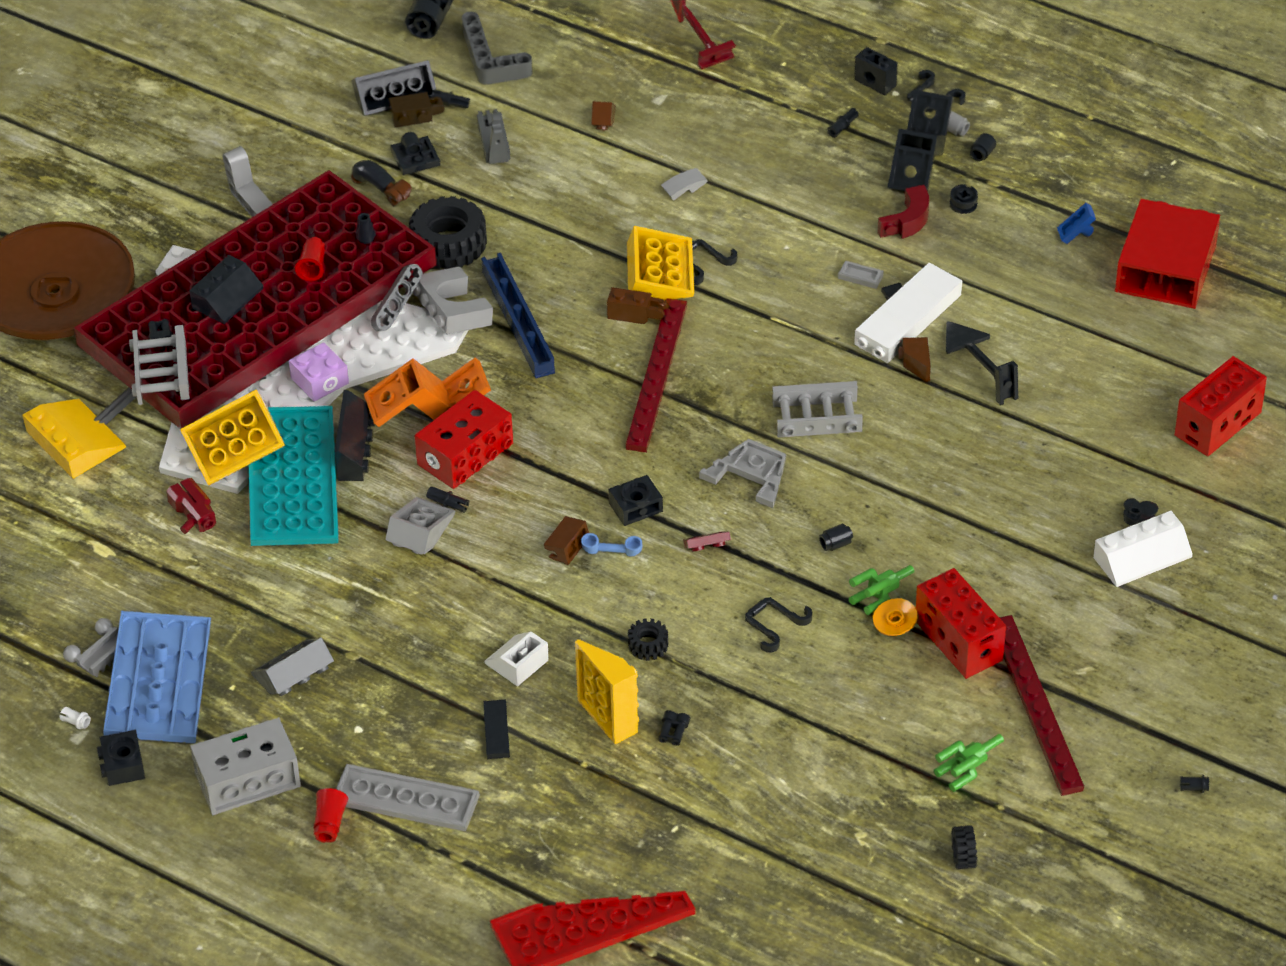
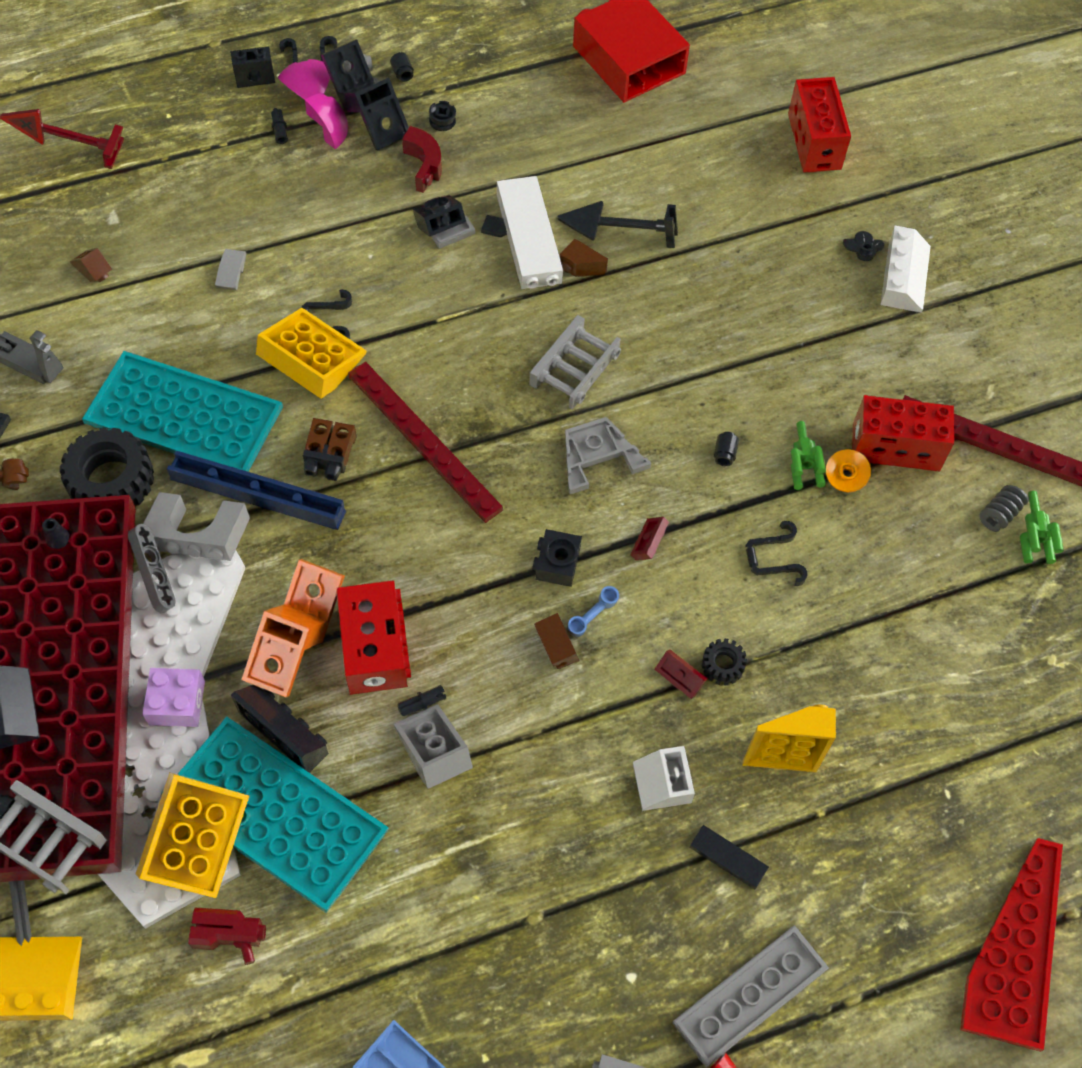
camera: 55 degrees left, 15 degrees up
slope [251,637,334,696] -> none
red plant [295,237,325,281] -> none
reddish brown hinge [607,287,667,324] -> none
black piece [658,710,691,746] -> none
blue tile [1057,203,1096,244] -> none
none -> teal plate [82,351,283,472]
none -> dark pink brick [278,59,330,100]
none -> hips [302,418,357,481]
none -> dark pink brick [305,94,348,149]
none -> black brick [413,195,466,237]
none -> dark red plate [654,649,707,699]
none -> dark grey piece [979,485,1029,532]

